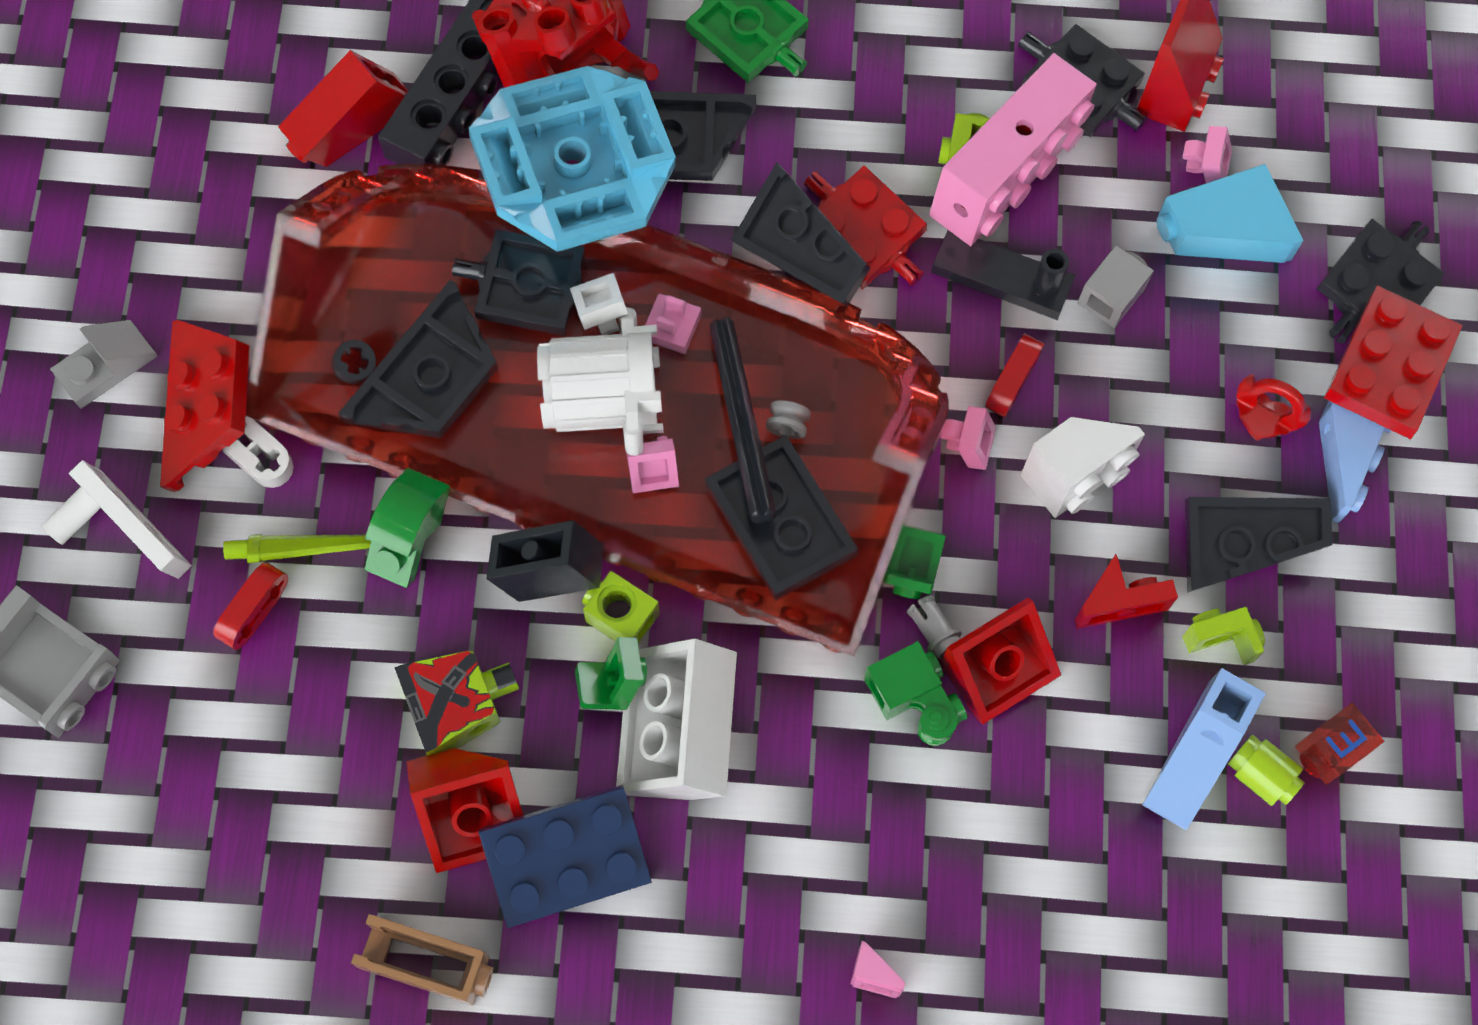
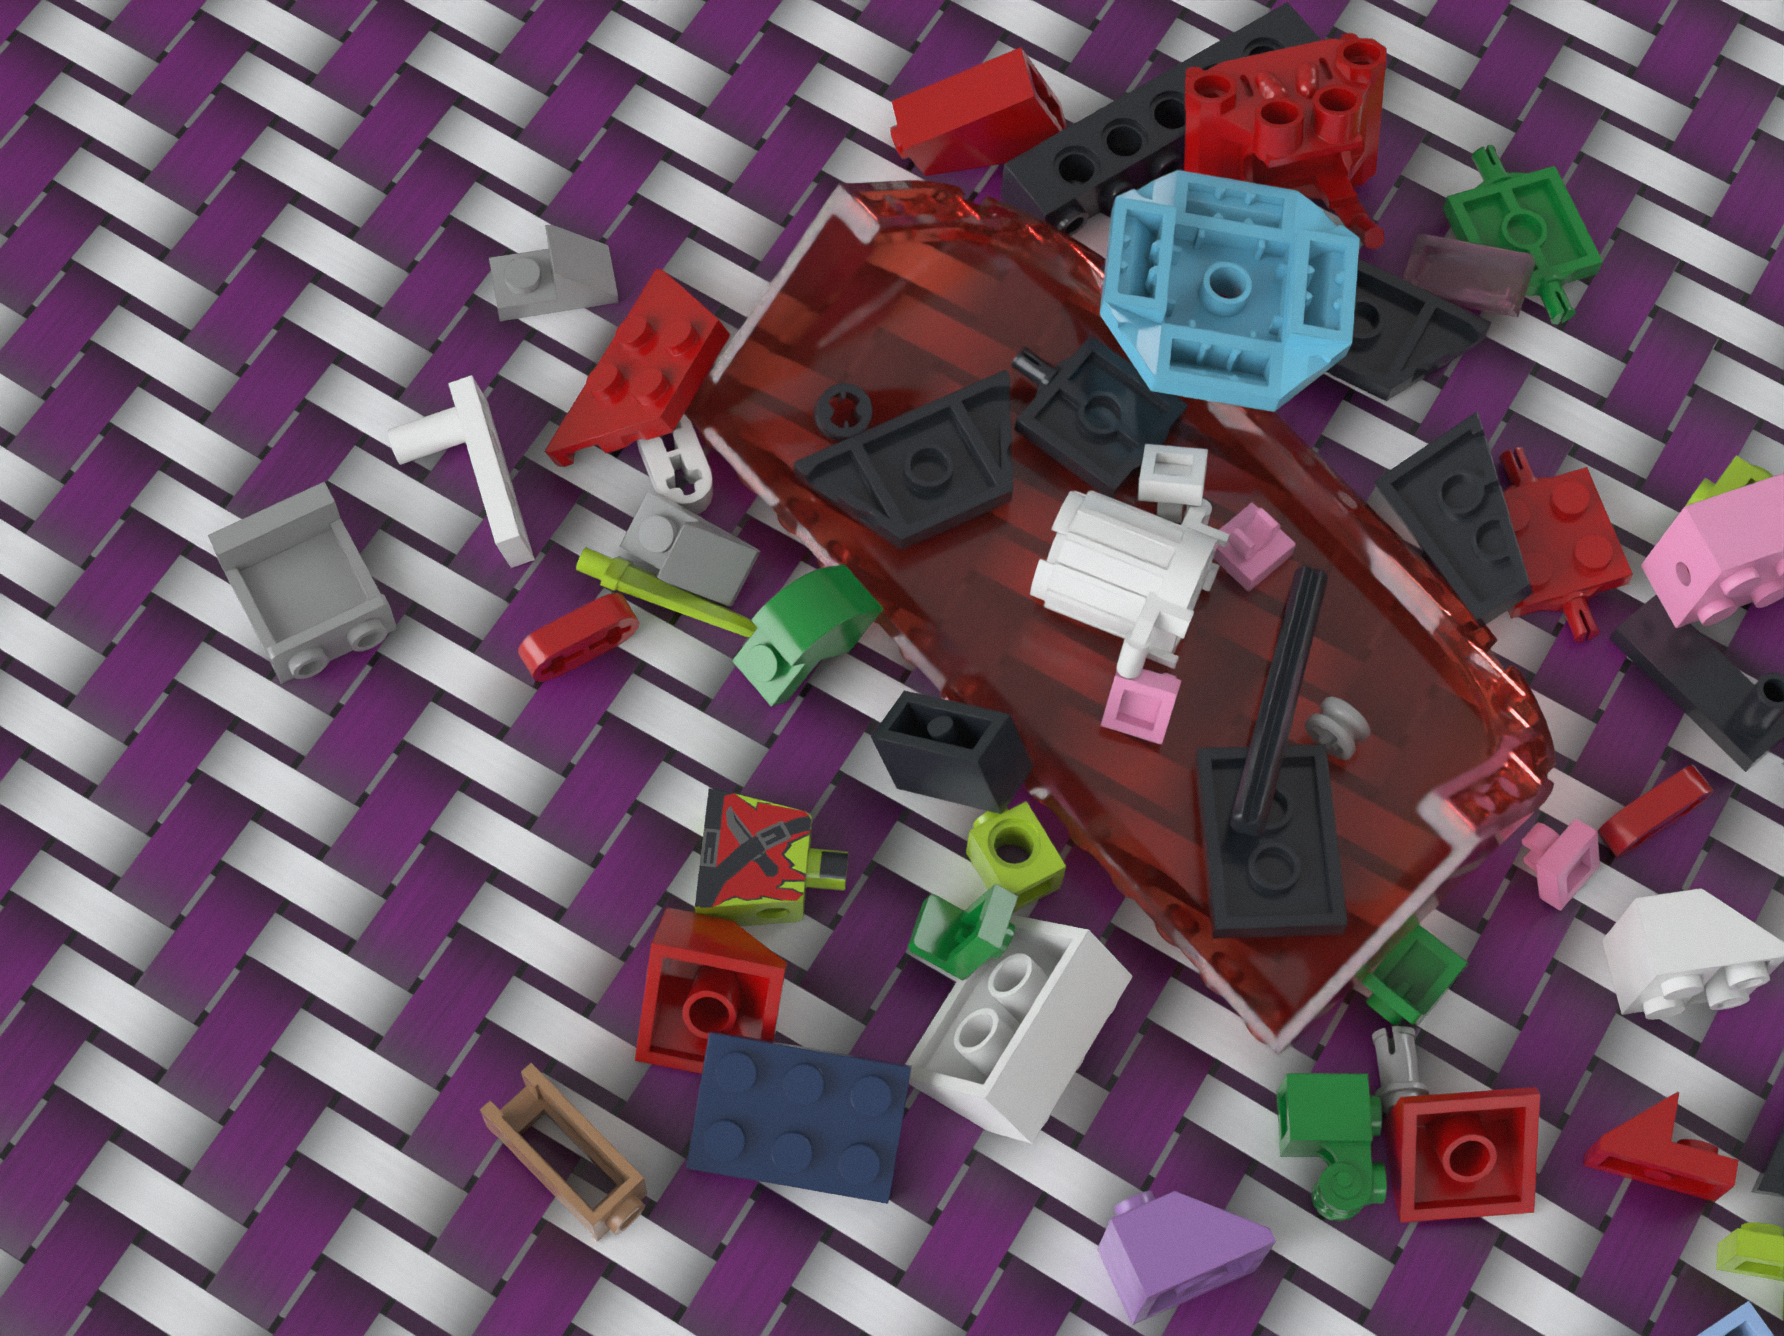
camera: 25 degrees right, 5 degrees down
none -> light grey slope [619,491,761,606]
none -> medium lavender slope [1097,1190,1276,1325]
none -> clear pink tile [1403,233,1536,318]

